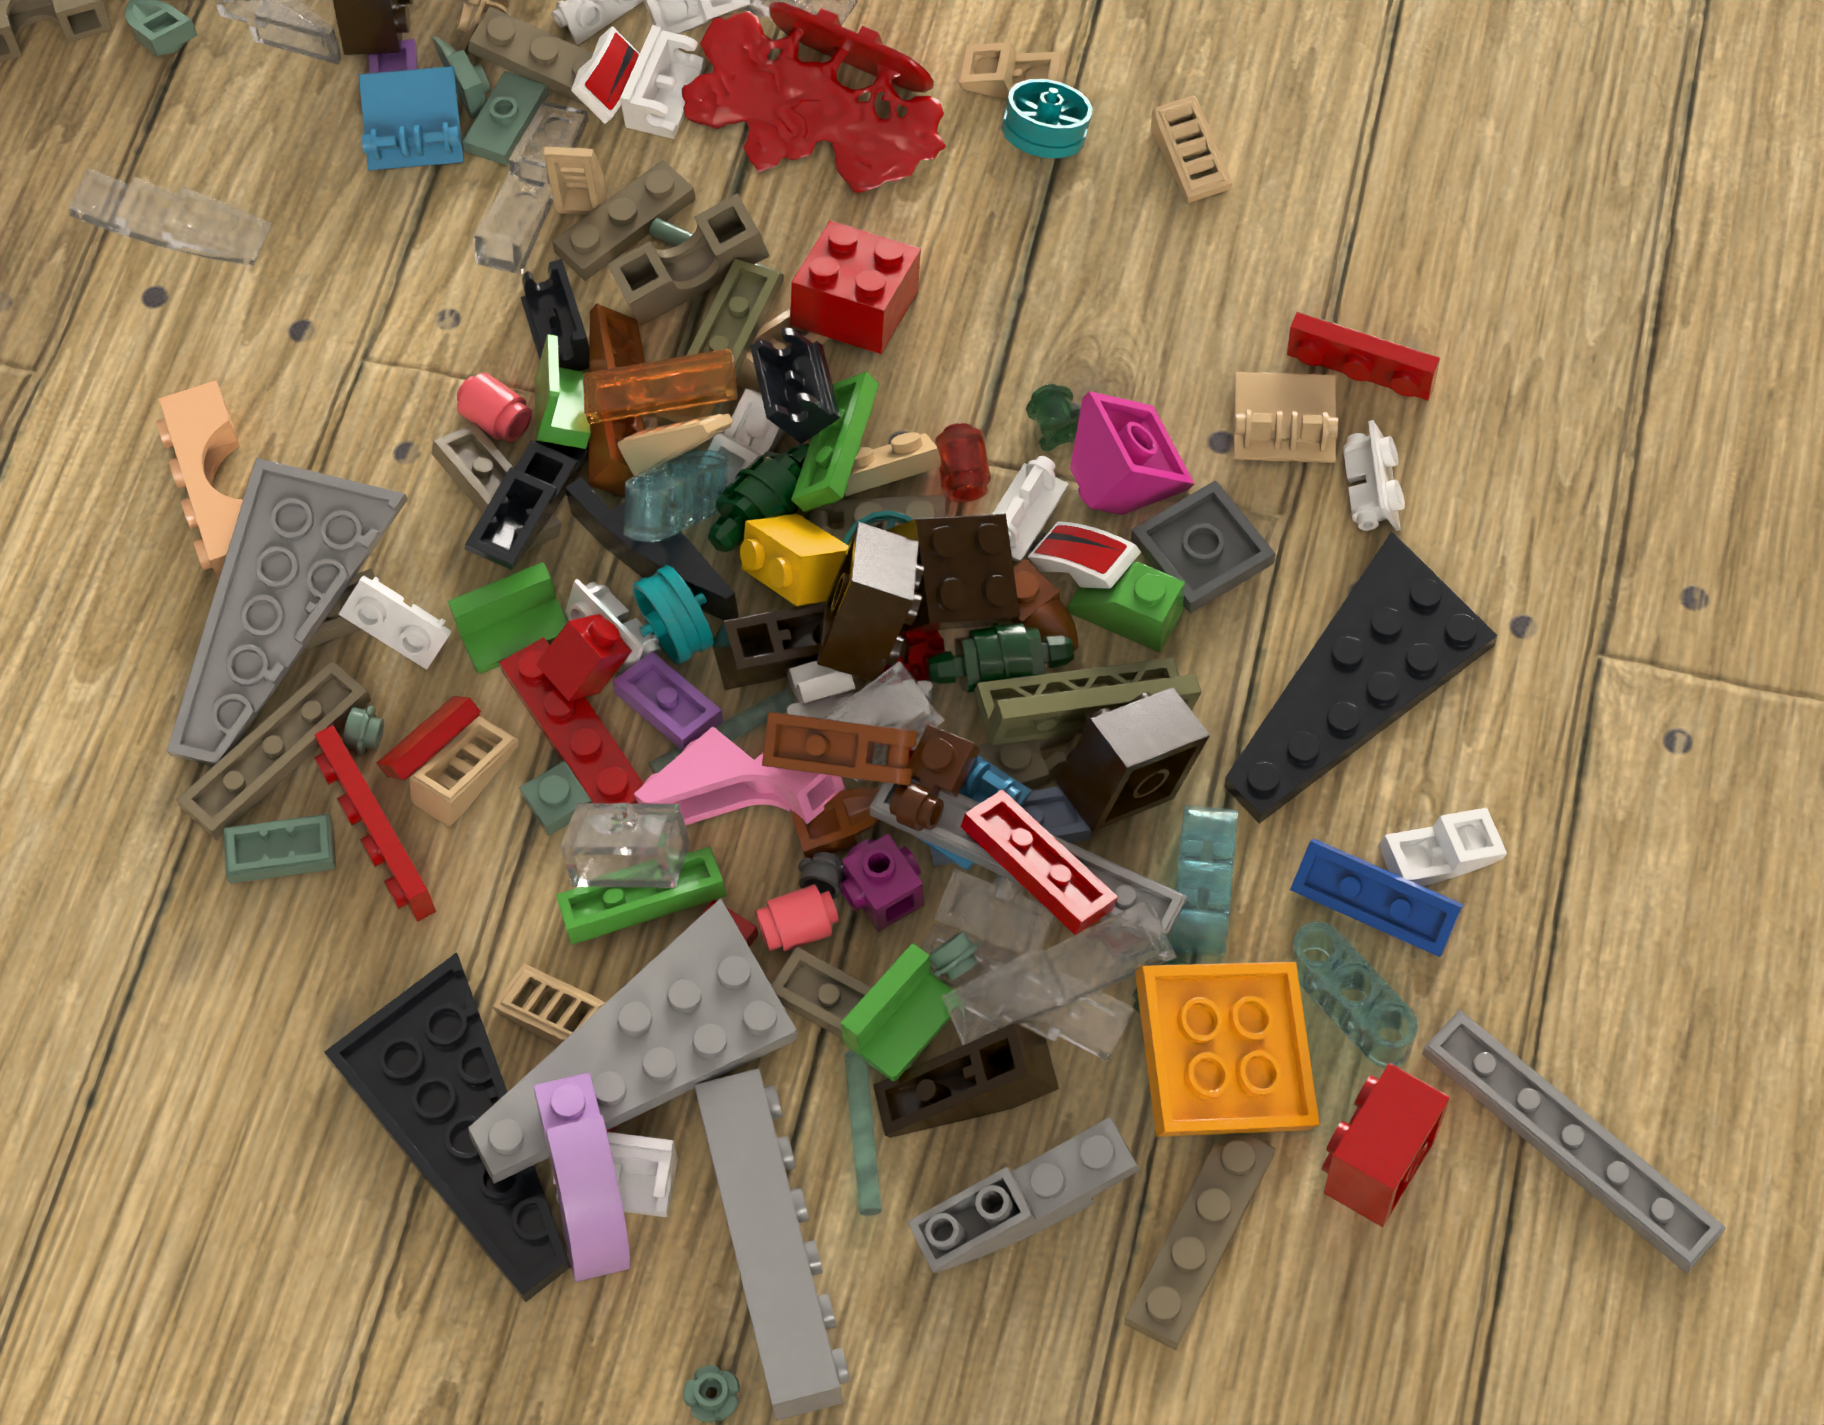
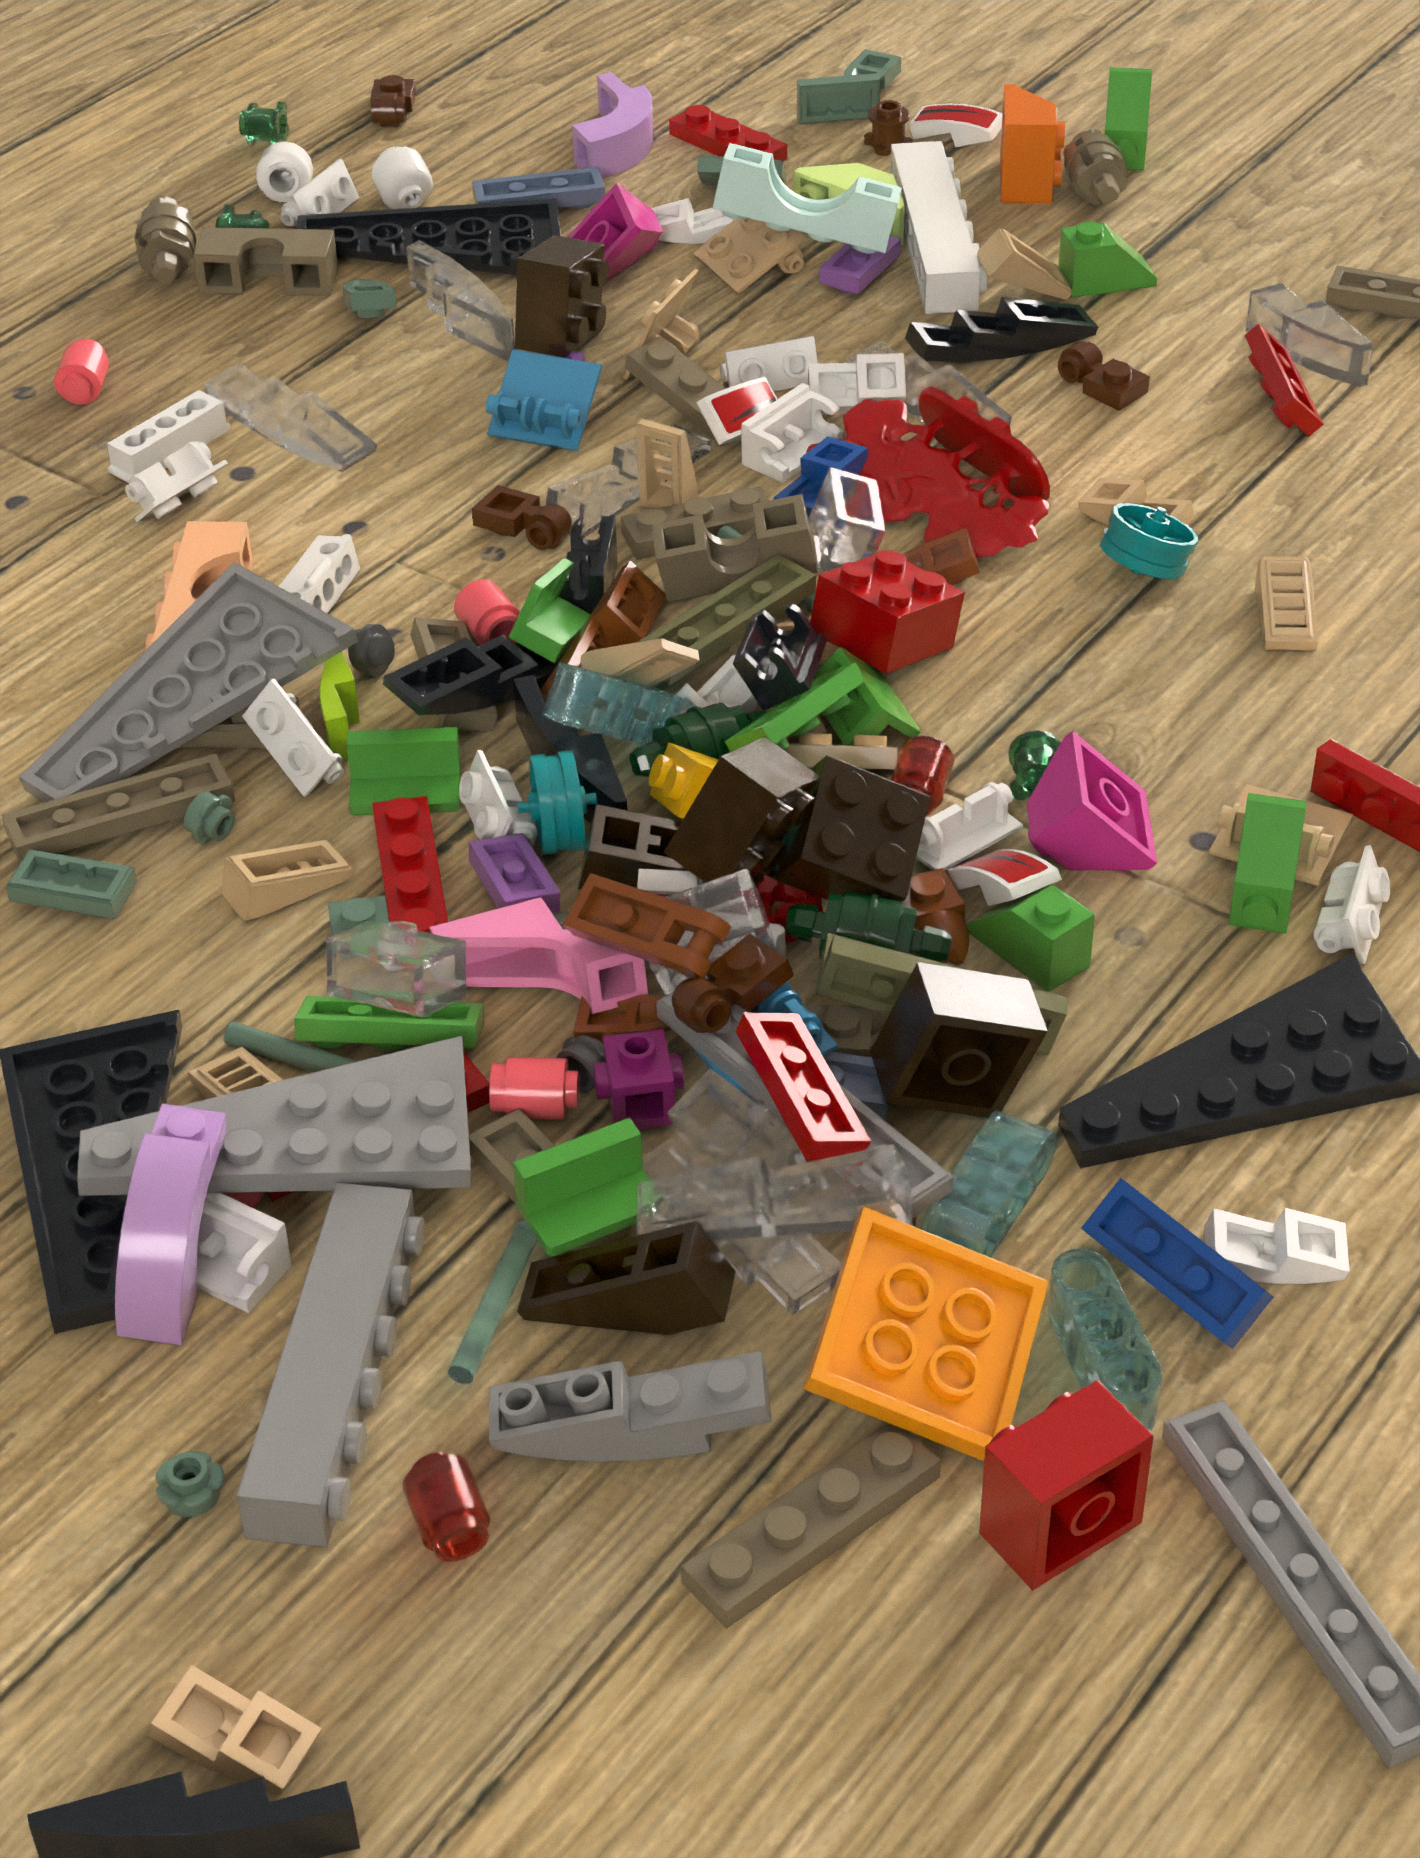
camera: 20 degrees right, 20 degrees down
red plate [314,725,436,922] -> none
red tile [376,696,481,780] -> none
sand green plate [431,36,491,119] -> none
sand green plate [462,71,549,166] -> none
red brick [536,614,632,702] -> none
clear orange tile [583,348,737,424] -> none
sand green plate [929,931,979,980] -> none
dark grey plate [1131,480,1276,613] -> none
none -> white piece [107,390,231,483]
none -> white hinge [125,442,228,522]
none -> sand green bar [224,1021,358,1073]
none -> white piece [279,534,360,614]
none -> lime slope [320,652,360,760]
none -> dark grey plate [348,624,395,676]
none -> clear red brick [402,1452,490,1562]
none -> reddish brown plate [472,485,572,550]
none -> blue slope [774,436,868,526]
none -> clear brick [808,467,886,572]
none -> bright green panel [813,647,921,745]
none -> dark orange plate [902,528,980,585]
none -> bright green slope [1229,793,1307,934]

